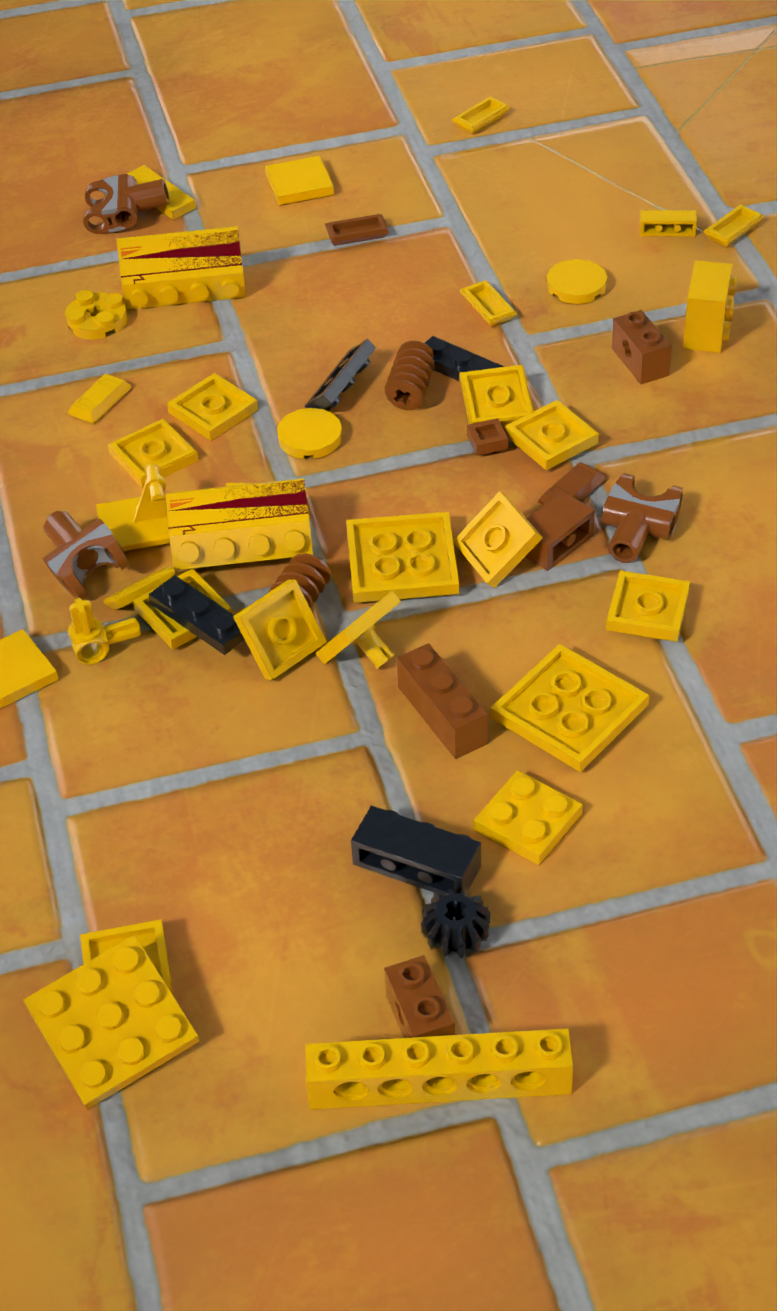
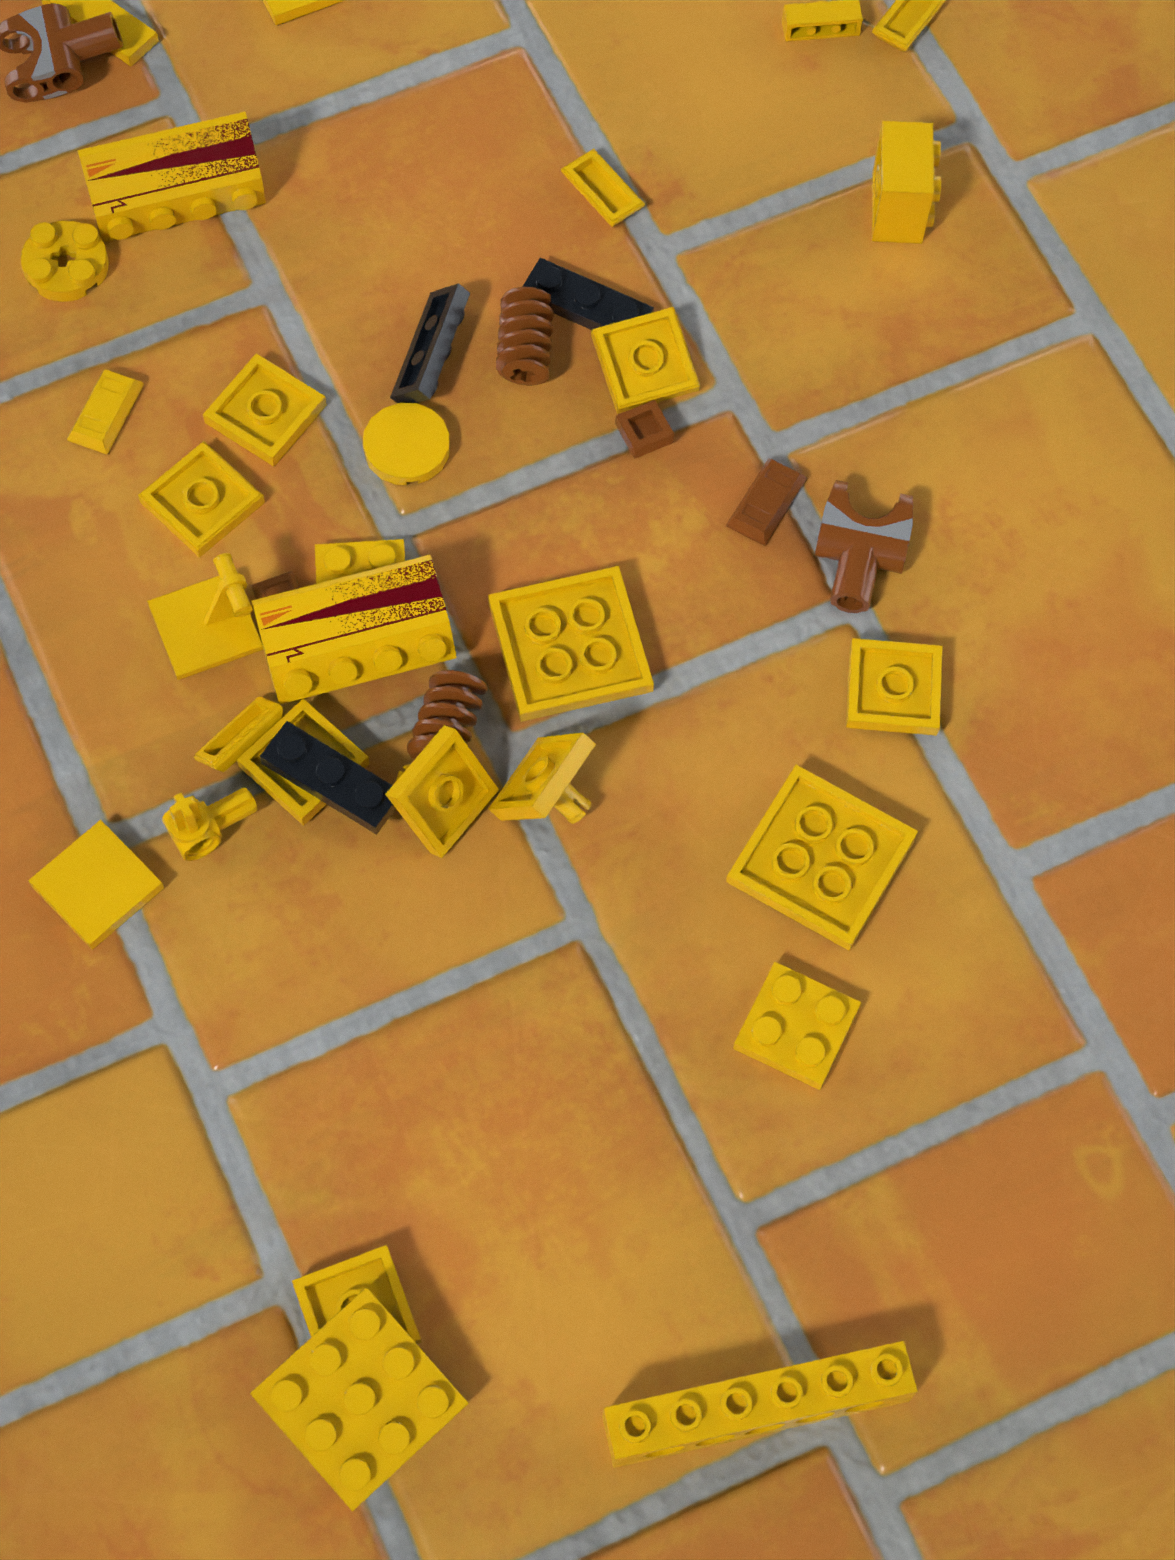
camera: 15 degrees left, 20 degrees up
dark orange connector [42,511,130,599] -> none
dark orange tile [325,214,389,246] -> none
black brick [351,805,481,896] -> none
dark orange brick [384,955,455,1038] -> none
dark orange brick [397,643,488,759] -> none
black gear [421,887,490,958] -> none
yellow tile [453,491,543,588] -> none
yellow plate [505,400,599,470] -> none
dark orange brick [525,491,594,571] -> none
yellow tile [546,259,608,304] -> none
dark orange brick [612,310,671,384] -> none

